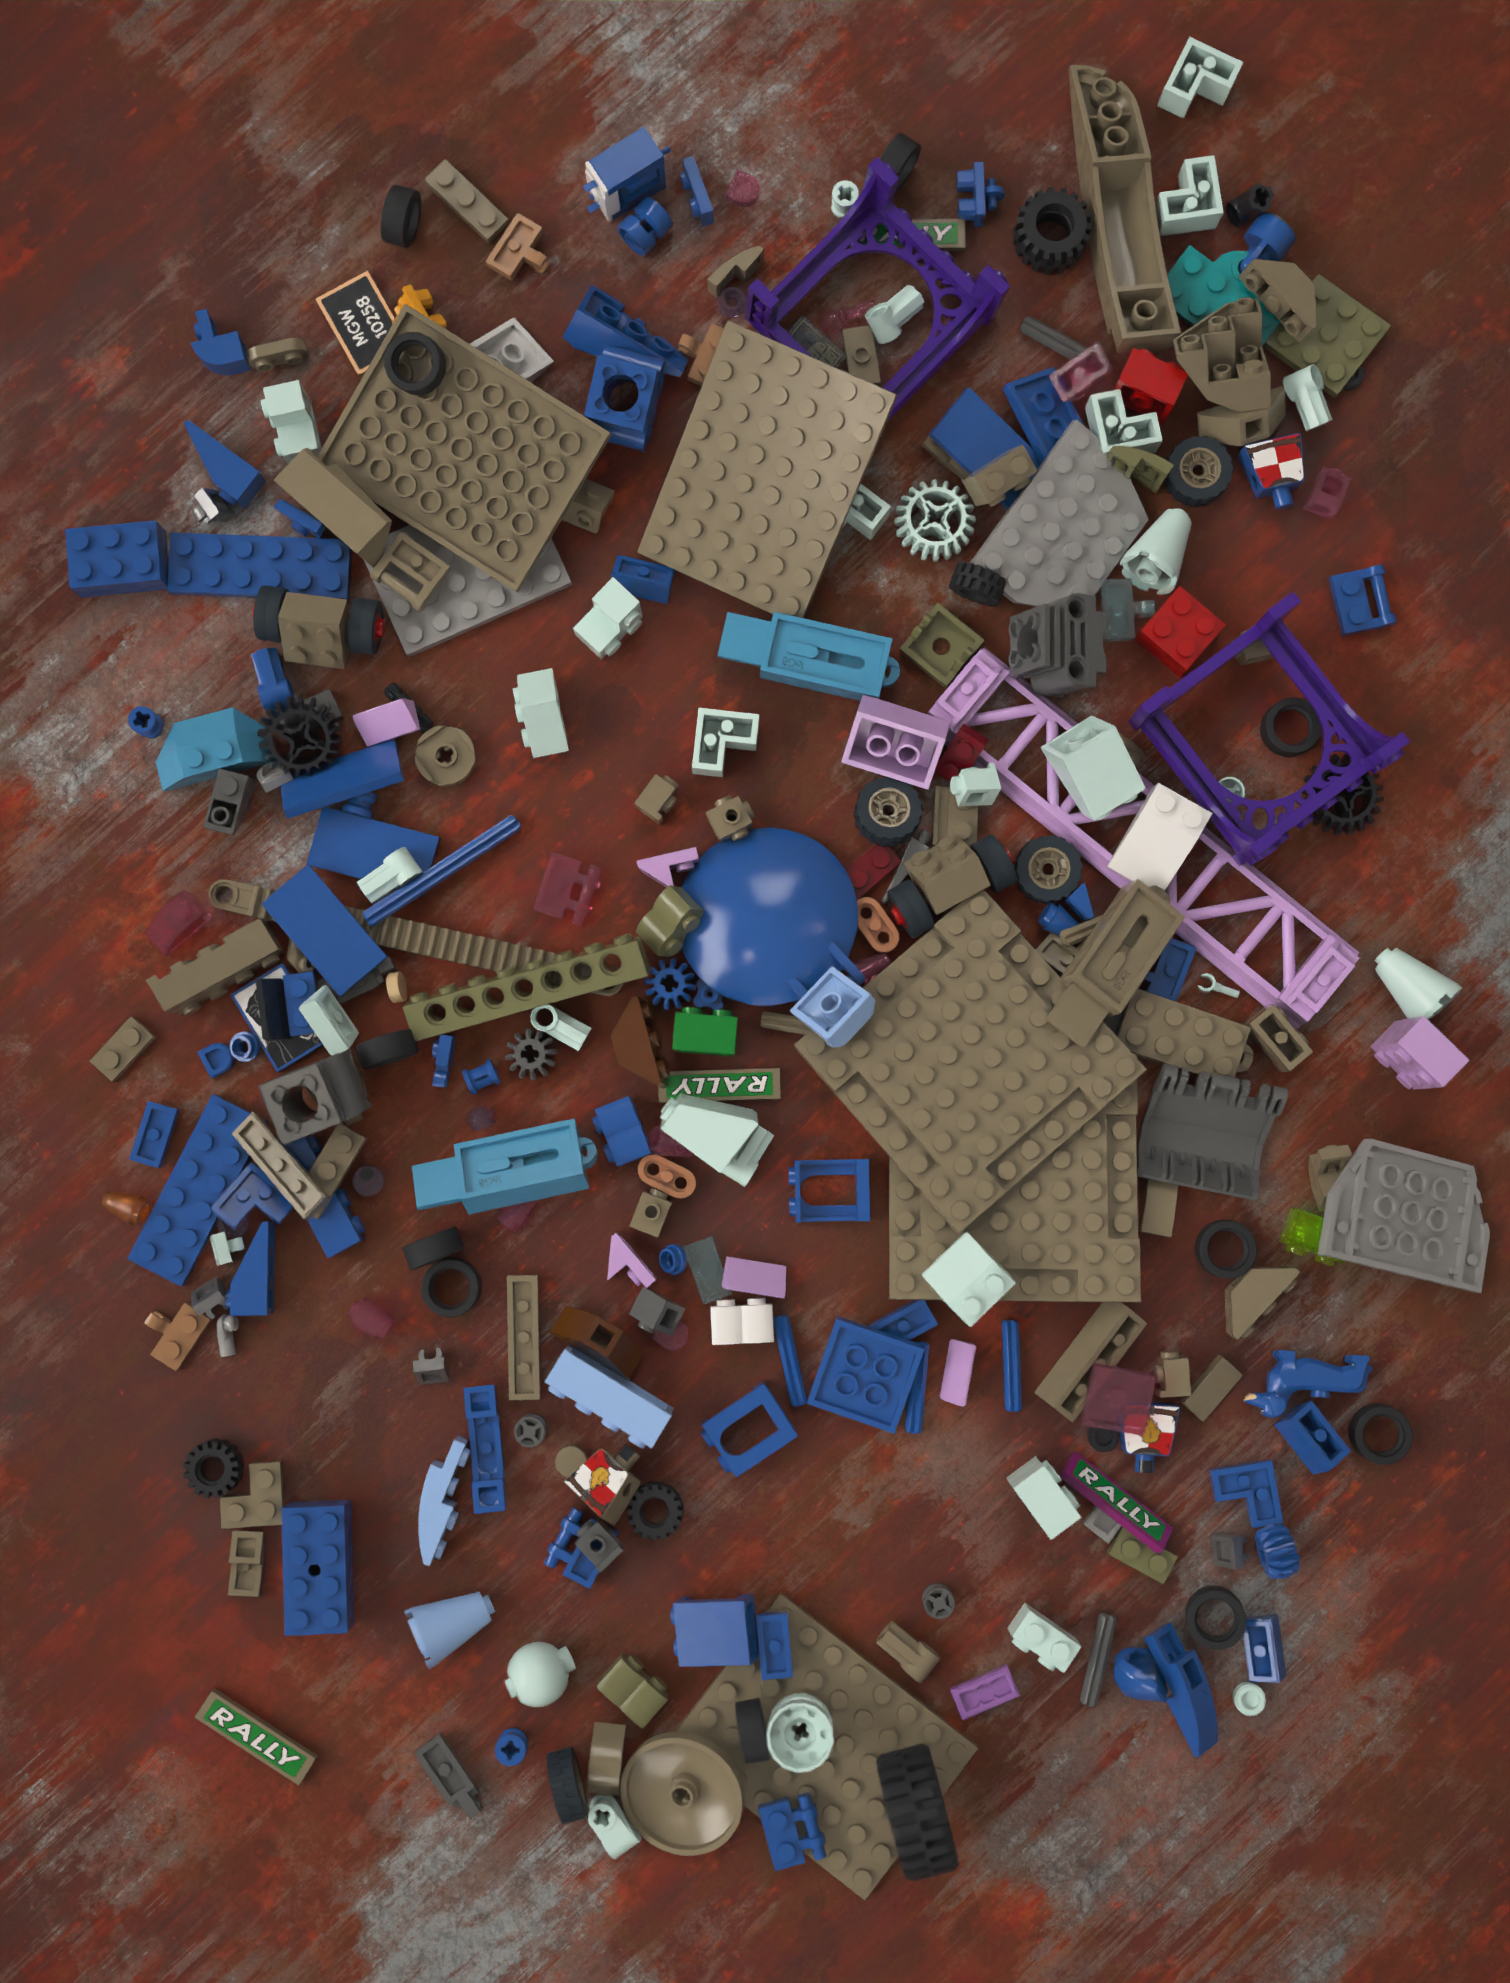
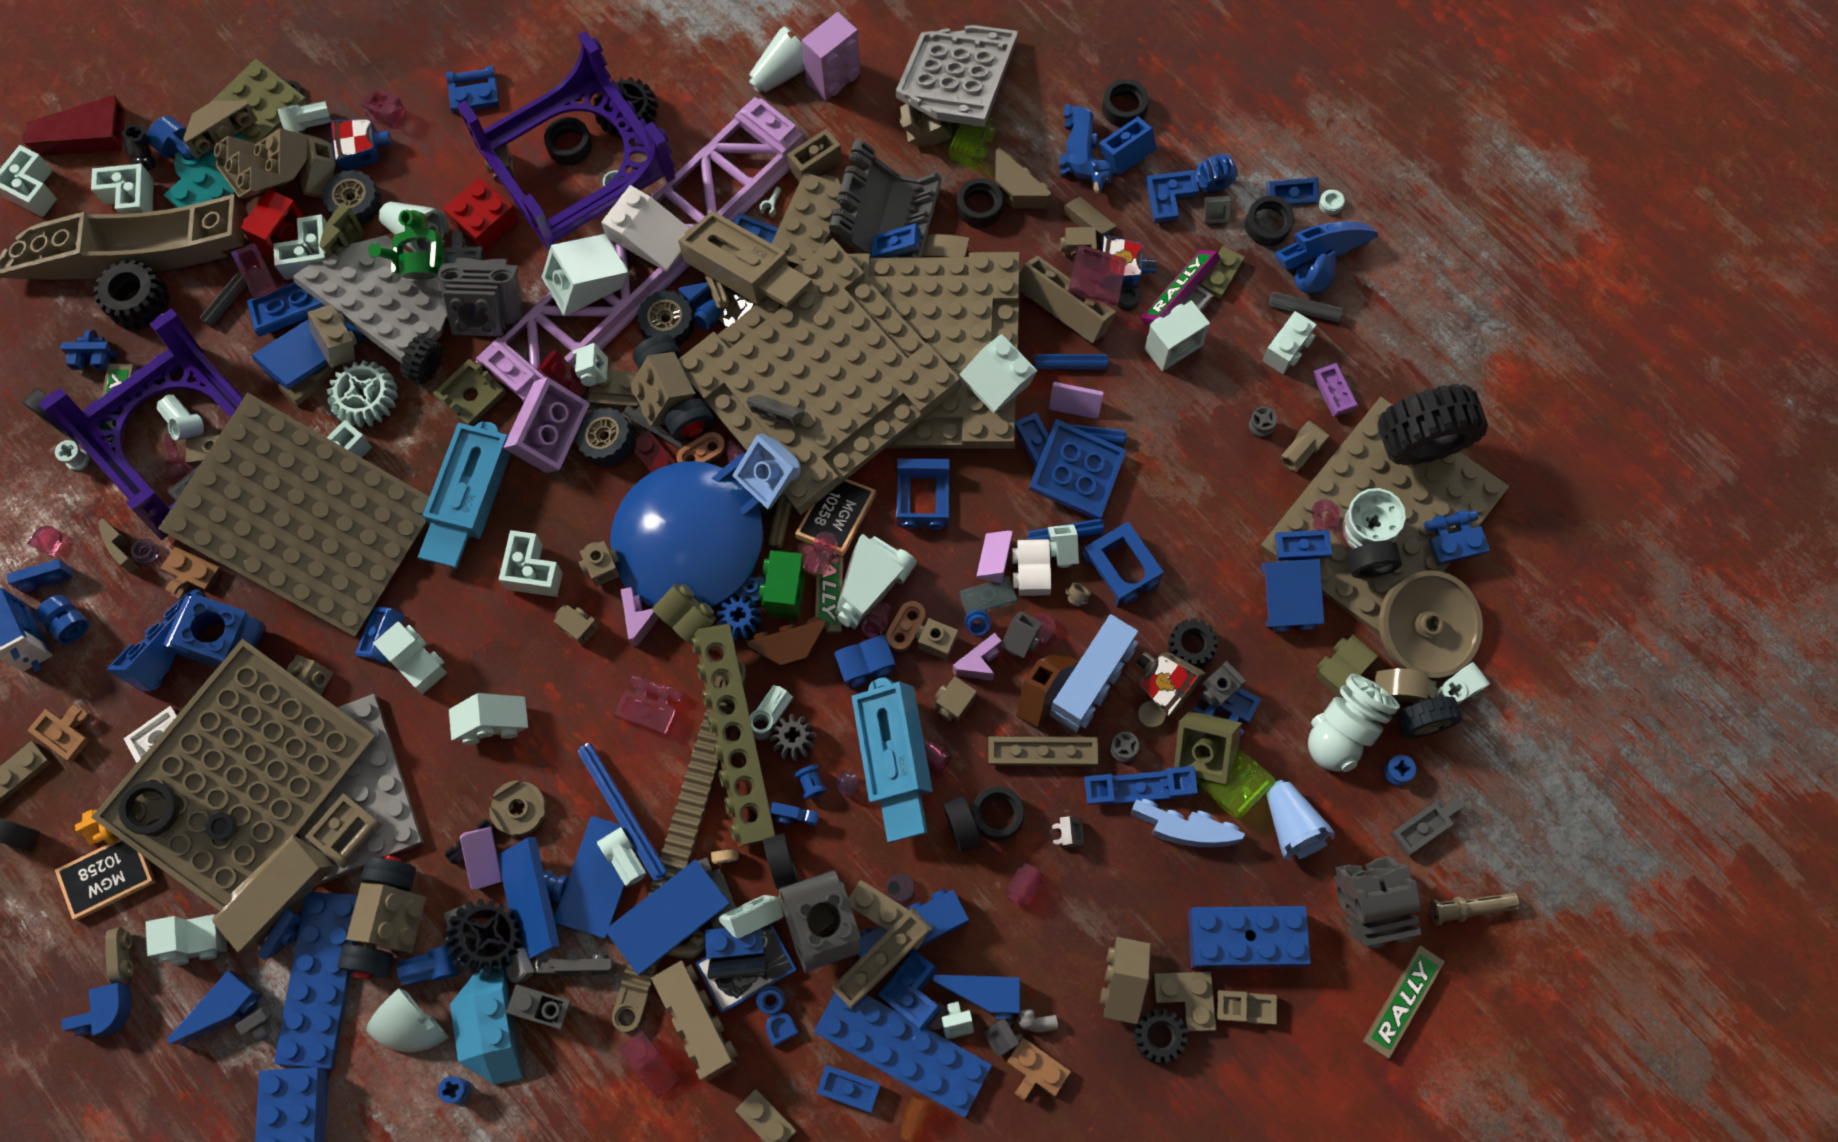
camera: 85 degrees left, 15 degrees down
none -> dark red slope [23,95,126,156]
none -> black tile [205,812,237,841]
none -> light aqua brick [366,989,449,1052]
none -> green piece [368,209,445,280]
none -> dark grey hinge [535,954,617,977]
none -> dark grey slope [746,395,805,428]
none -> black tile [795,479,876,556]
none -> clear pink hips [802,531,839,575]
none -> blue plate [871,223,920,258]
none -> dark tan brick [935,676,977,723]
none -> light aqua brick [1048,525,1079,568]
none -> dark tan plate [1065,583,1091,606]
none -> dark tan brick [1099,937,1150,1024]
none -> olive slope [1174,711,1242,785]
none -> clear neon green slope [1196,749,1276,820]
none -> clear pink brick [1311,499,1341,531]
none -> light aqua wheel [1324,674,1400,746]
none -> dark grey piece [1333,856,1421,948]
none -> dark tan pin [1430,892,1520,926]

